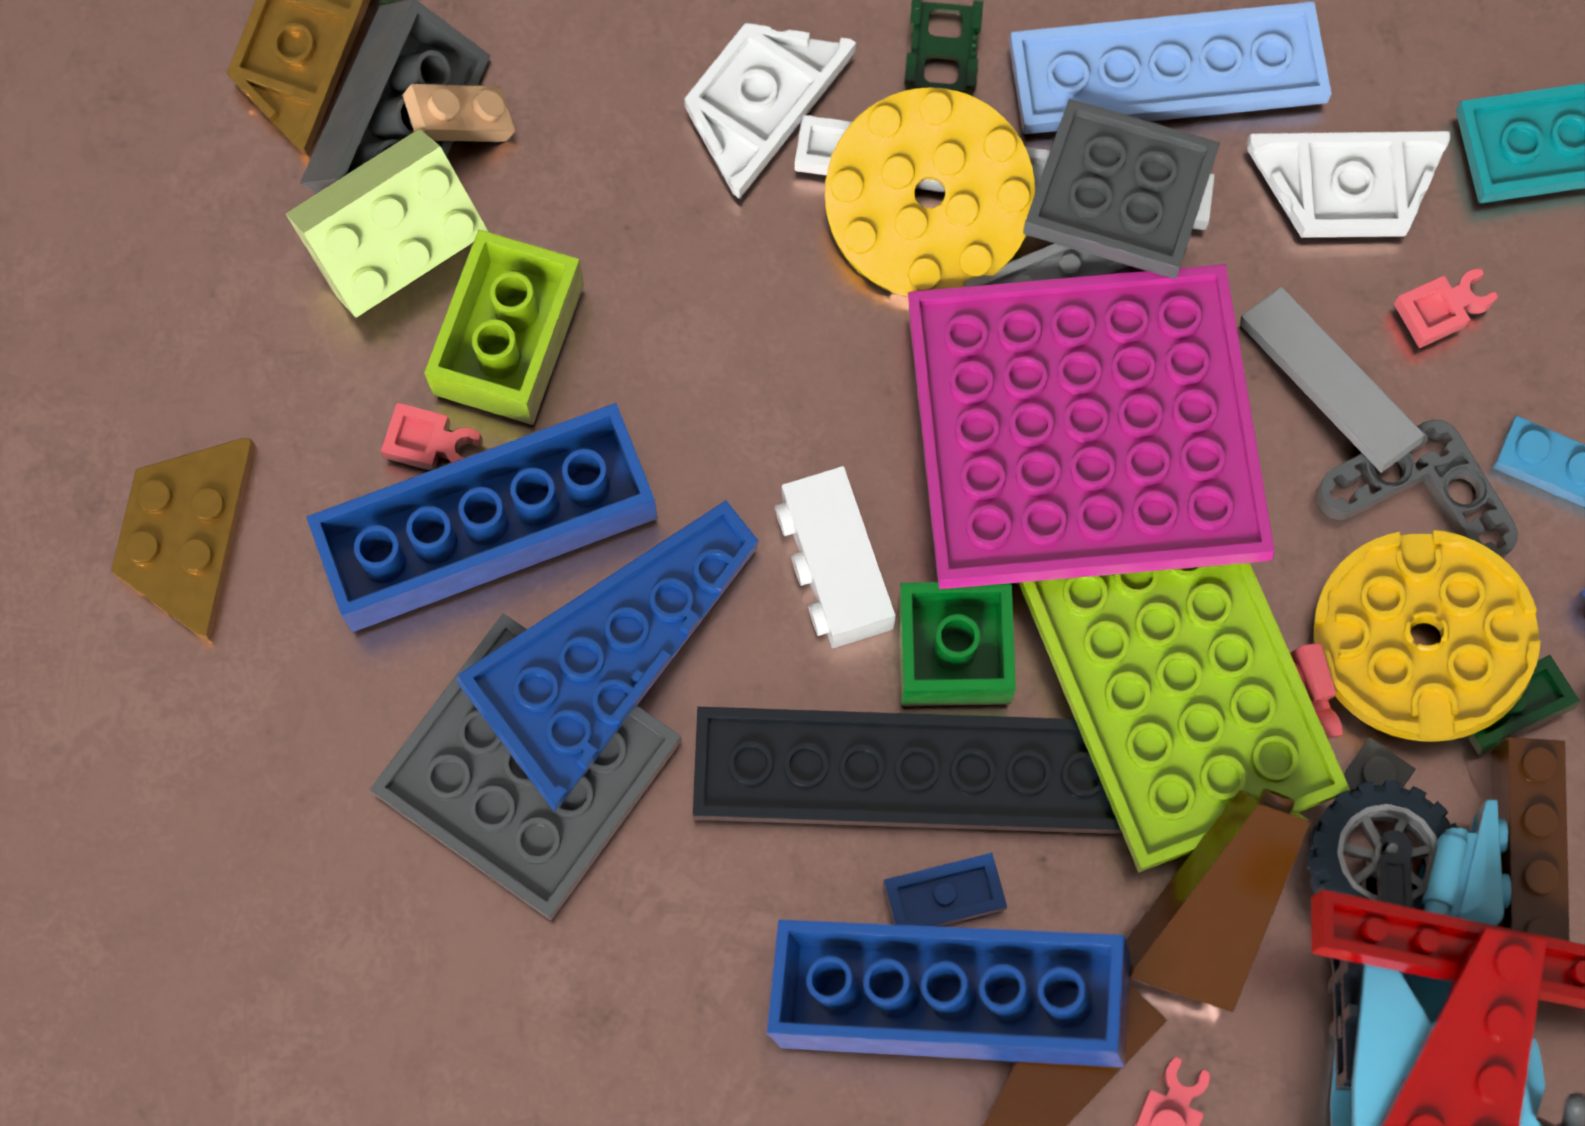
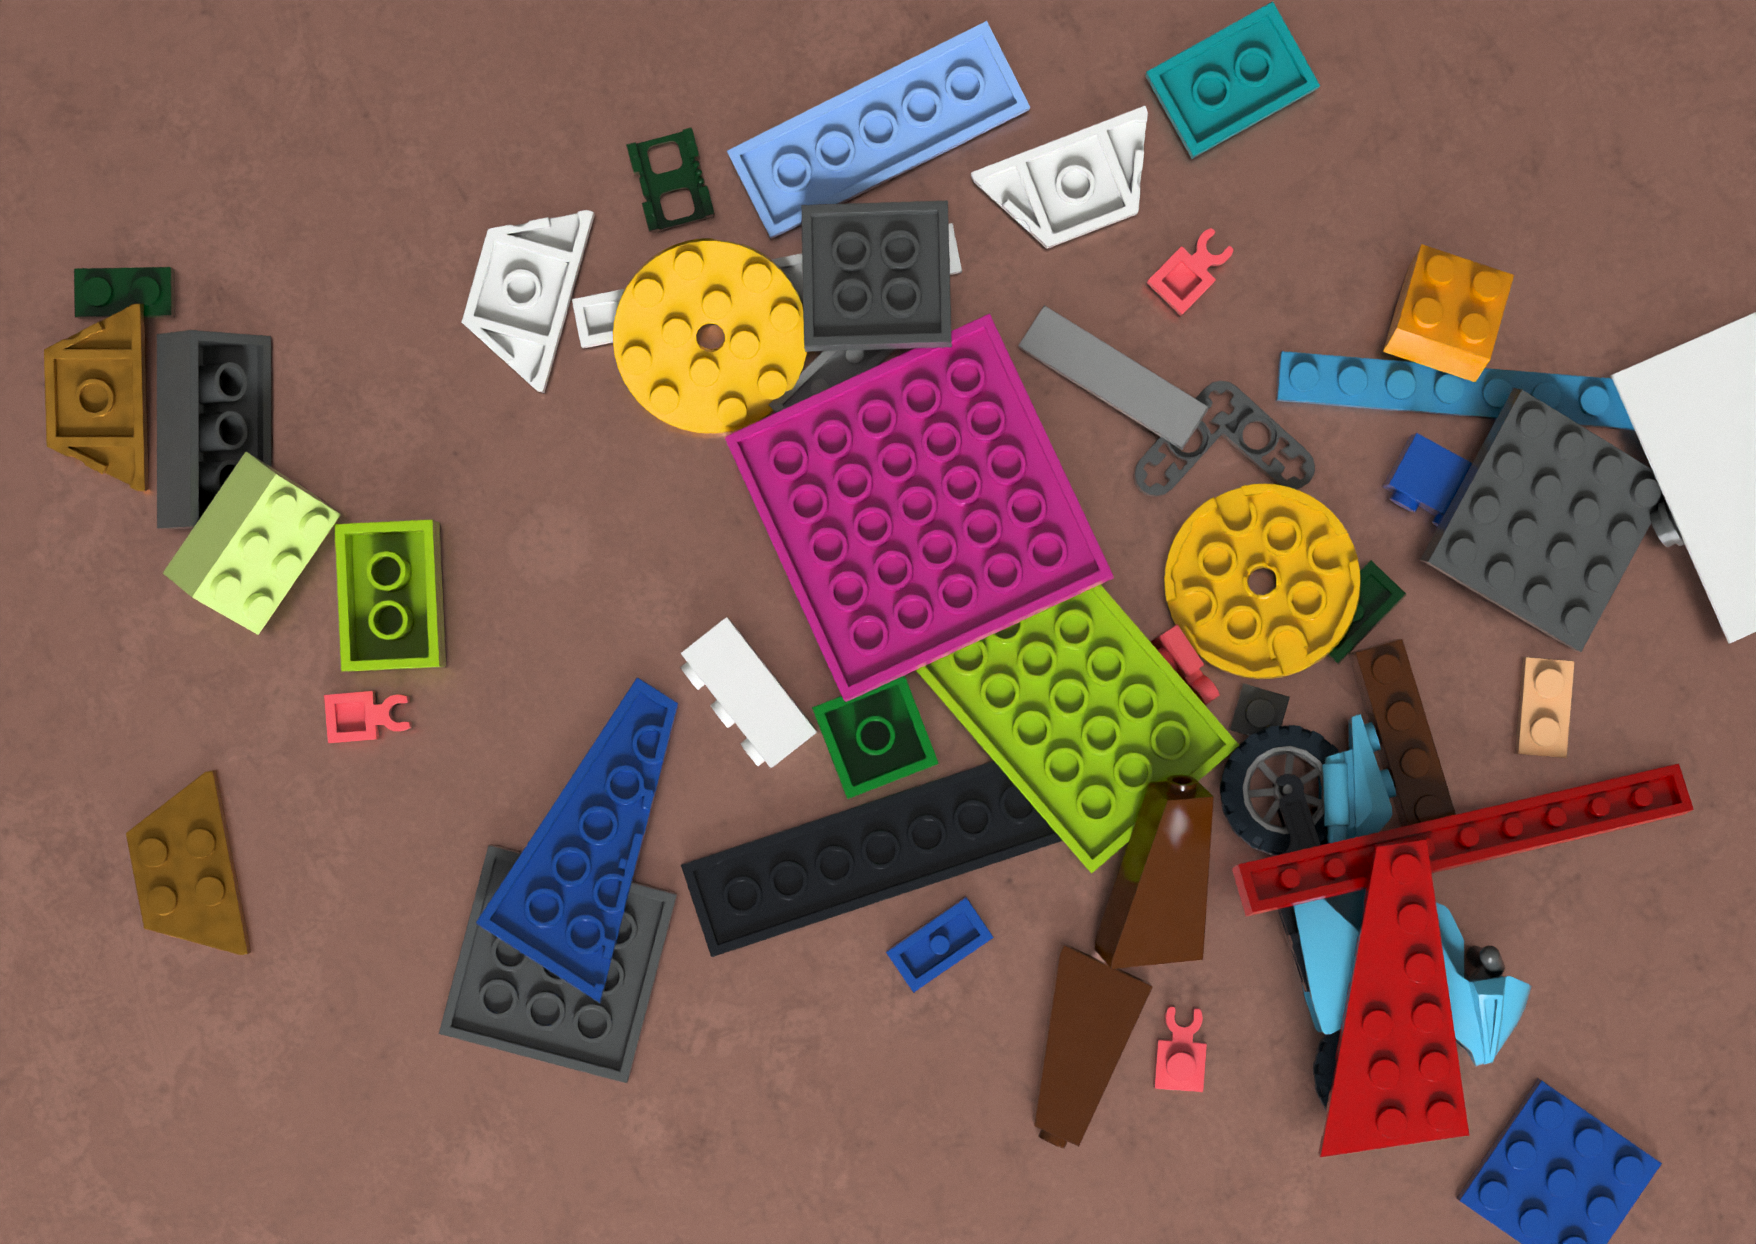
camera: 20 degrees left, 15 degrees up
blue brick [306,403,658,633] -> none
light nougat plate [403,84,515,142] -> none
blue brick [767,920,1131,1067] -> none

